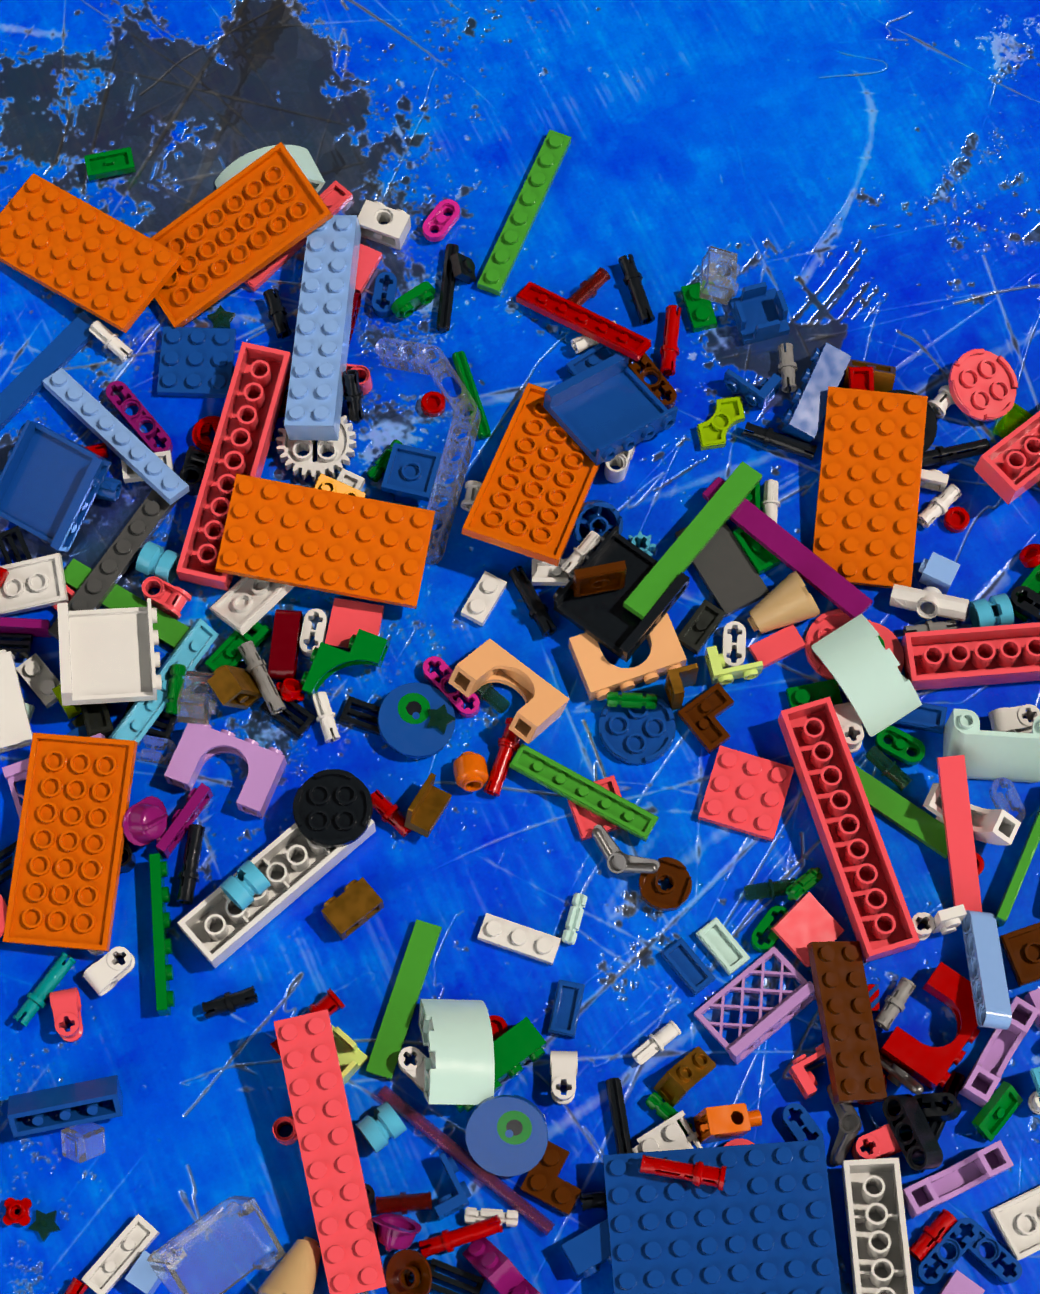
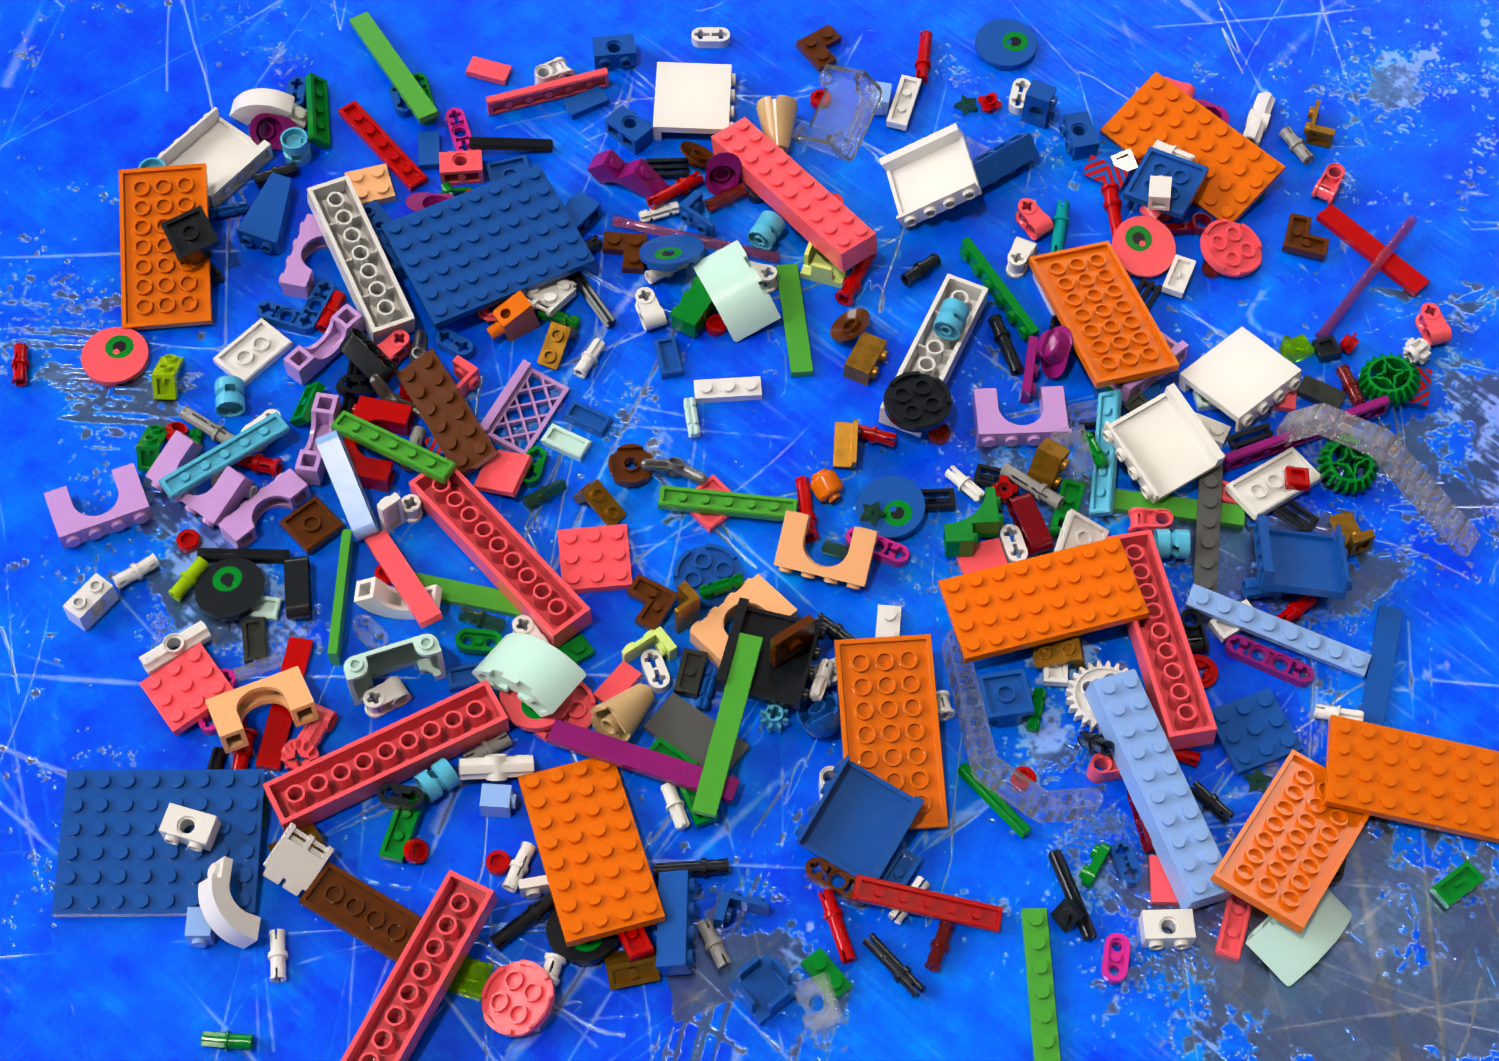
camera: 155 degrees right, 10 degrees down
red pin [640,1155,727,1191] -> none
lime tile [696,396,745,451] -> none
green axle [785,867,823,901] -> none
none -> bright green tile [330,410,457,484]
none -> pearl gold bracket [572,479,626,526]
none -> blue axle [696,666,719,712]
none -> reddish brown dish [830,308,870,342]
none -> white panel [879,123,982,229]

